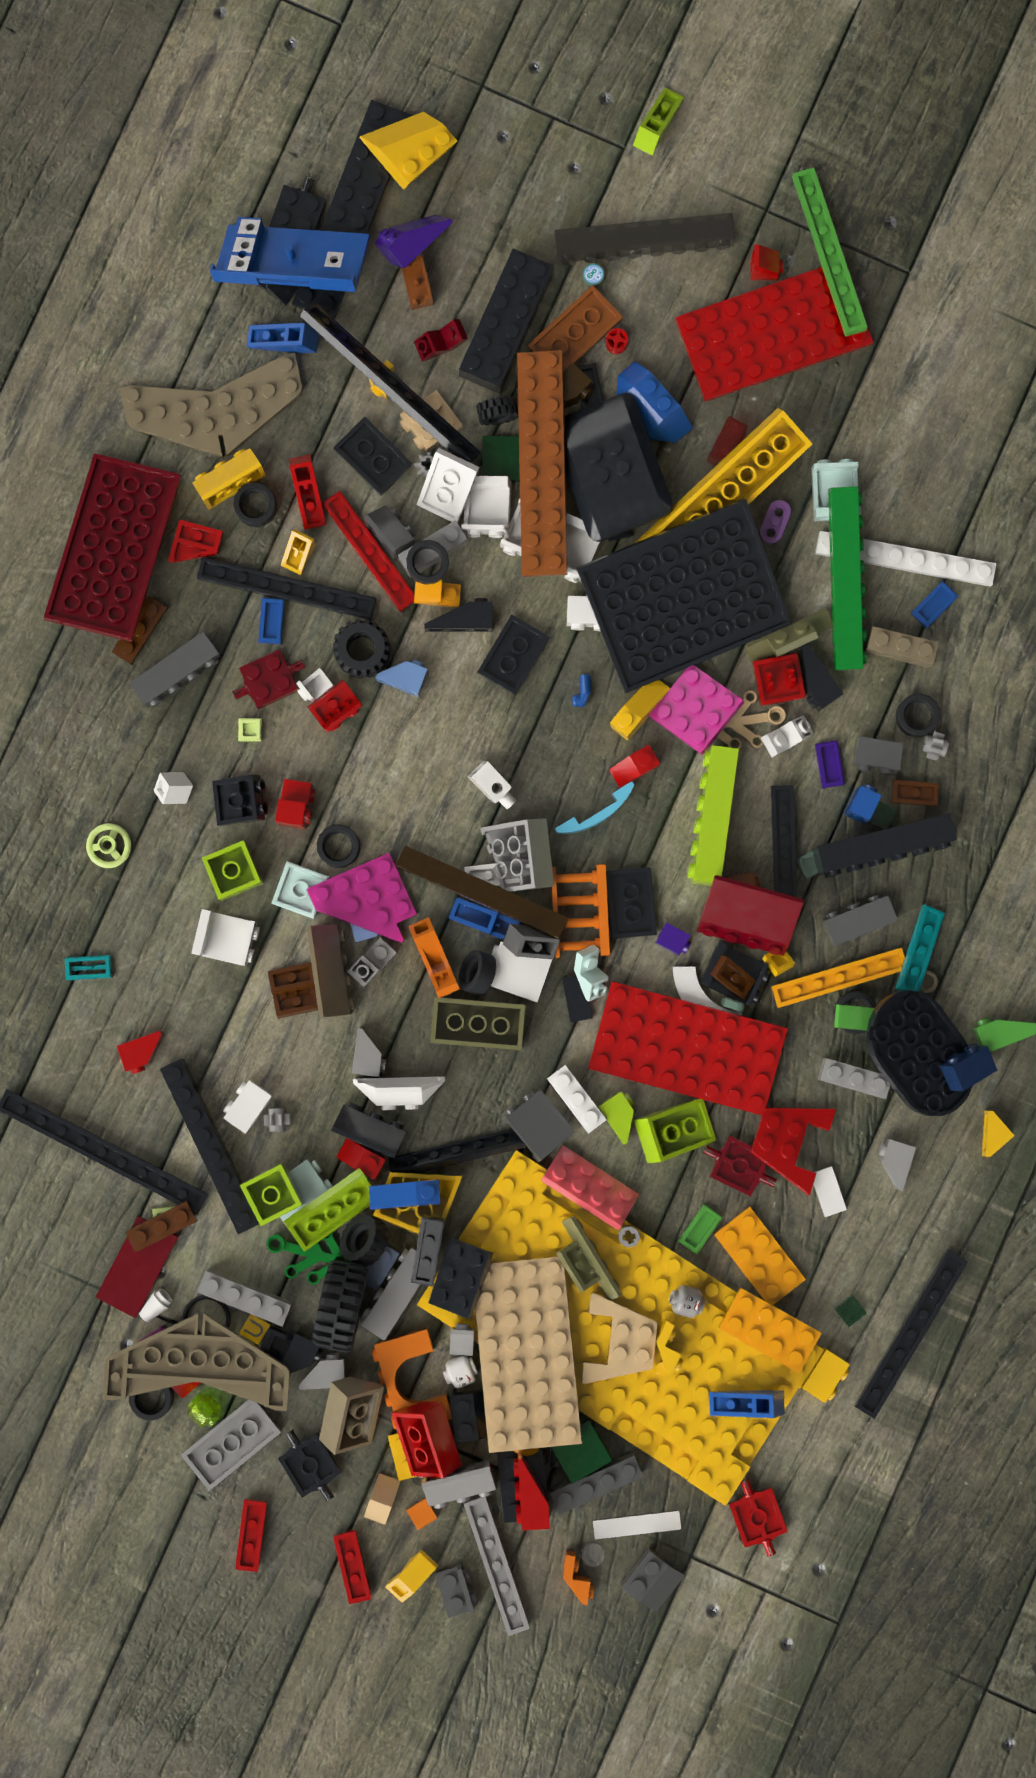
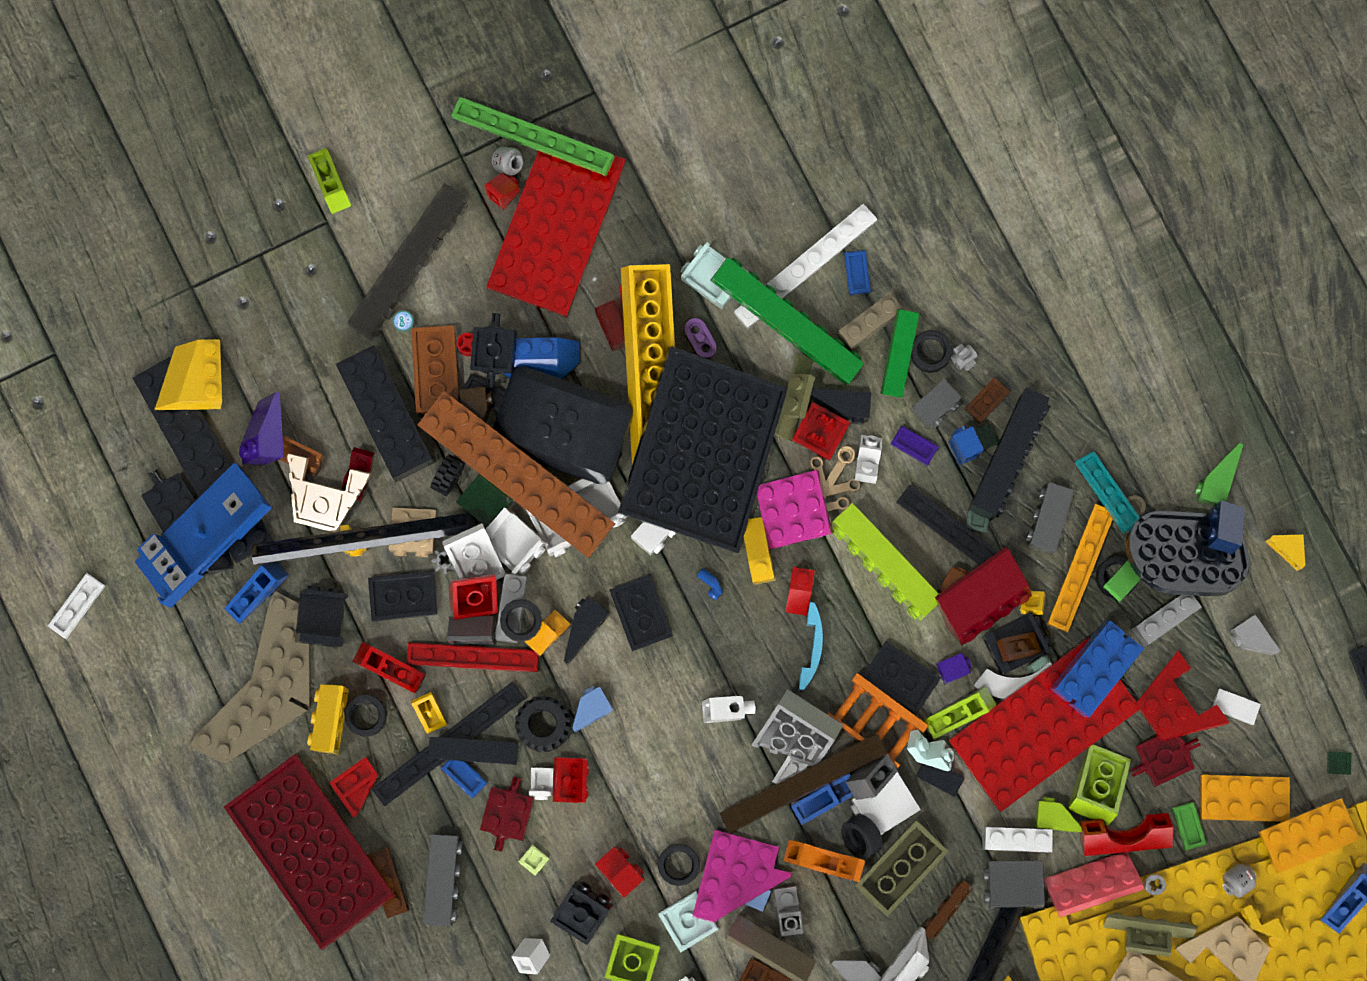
camera: 50 degrees left, 5 degrees down
none -> white tile [48,573,105,639]
none -> wing [287,453,371,532]
none -> black panel [294,586,348,648]
none -> black tile [428,737,518,765]
none -> red slope [449,574,498,620]
none -> black plate [470,313,517,387]
none -> light grey head [492,146,523,176]
none -> green tile [880,309,919,398]
none -> lime slope [924,686,996,739]
none -> reddish brown plate [924,880,973,942]
none -> blue piece [1050,620,1144,717]
none -> red arch [1080,813,1173,856]

